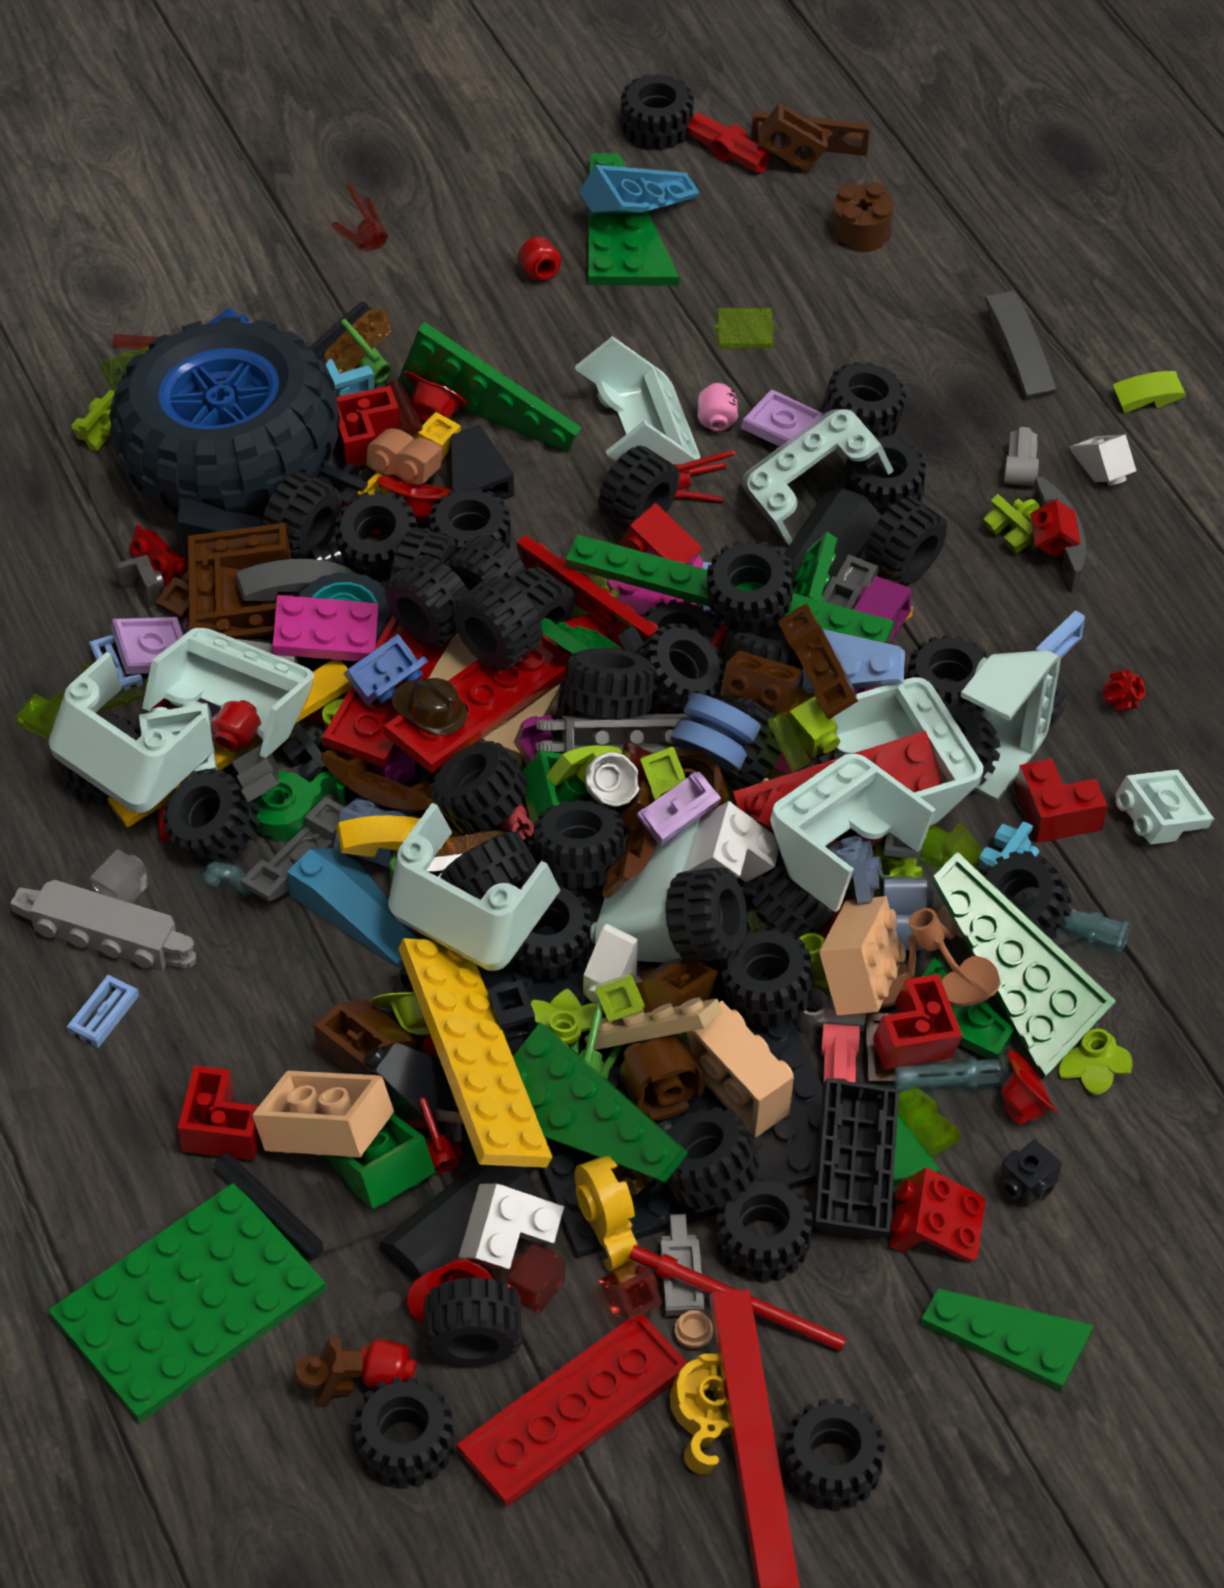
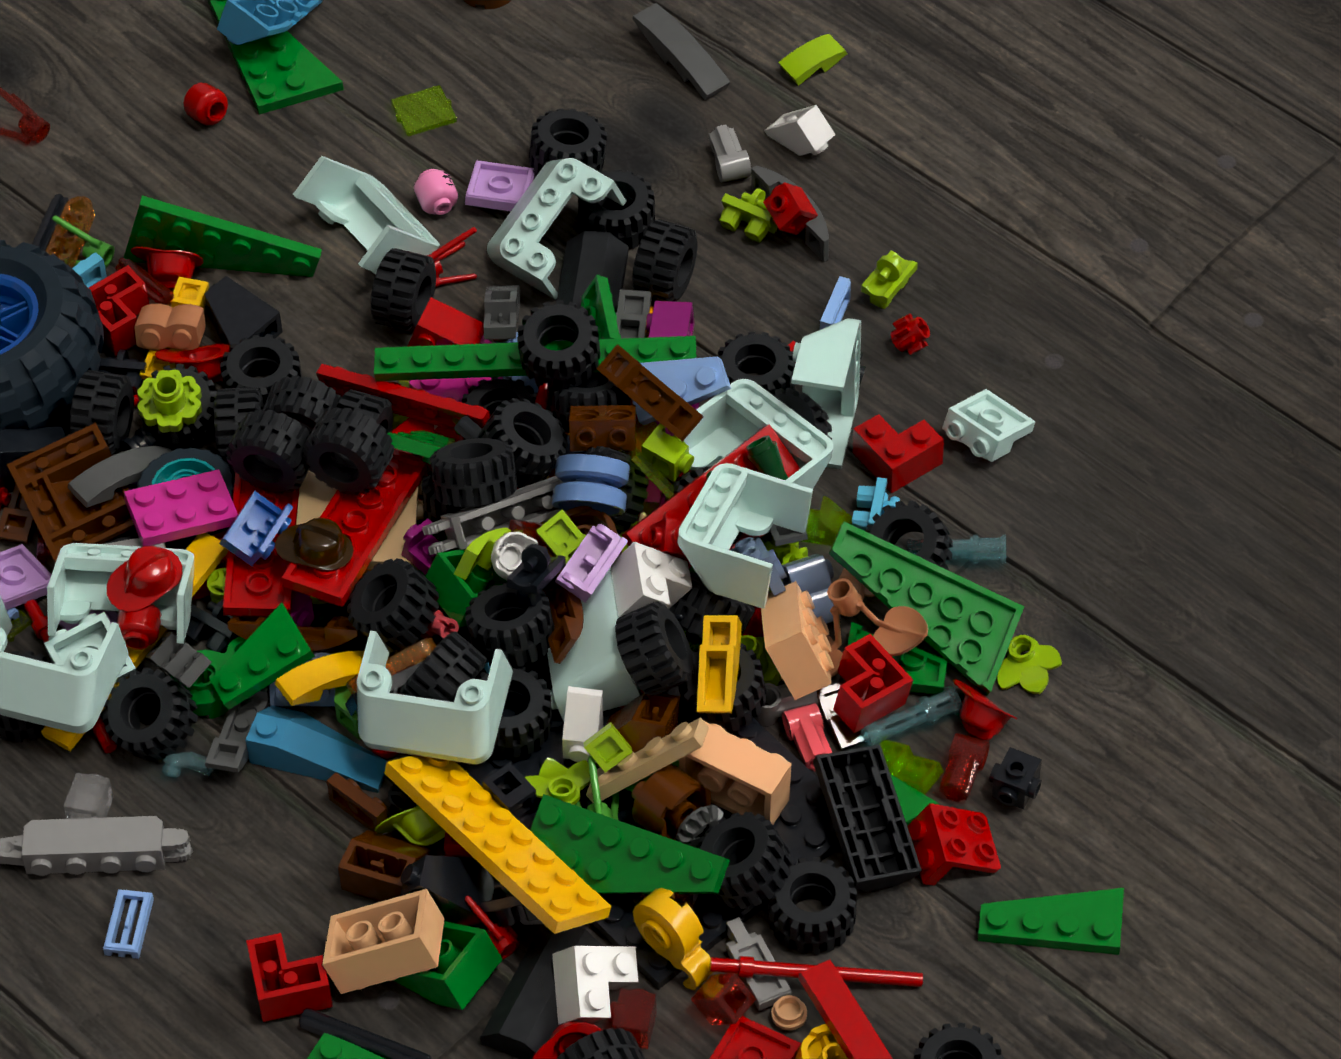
camera: 20 degrees left, 0 degrees up
none -> red piece [107,546,182,612]
none -> lime plant [137,369,202,433]
none -> green wing [210,603,315,710]
none -> reddish brown plate [326,772,388,834]
none -> dark grey slope [484,285,521,342]
none -> black hips [506,544,566,606]
none -> dark grey gear [675,805,724,848]
none -> yellow slope [697,615,742,713]
none -> dark green cone [746,435,788,480]
none -> lime hips [861,250,918,309]
none -> clear red piece [939,733,990,802]

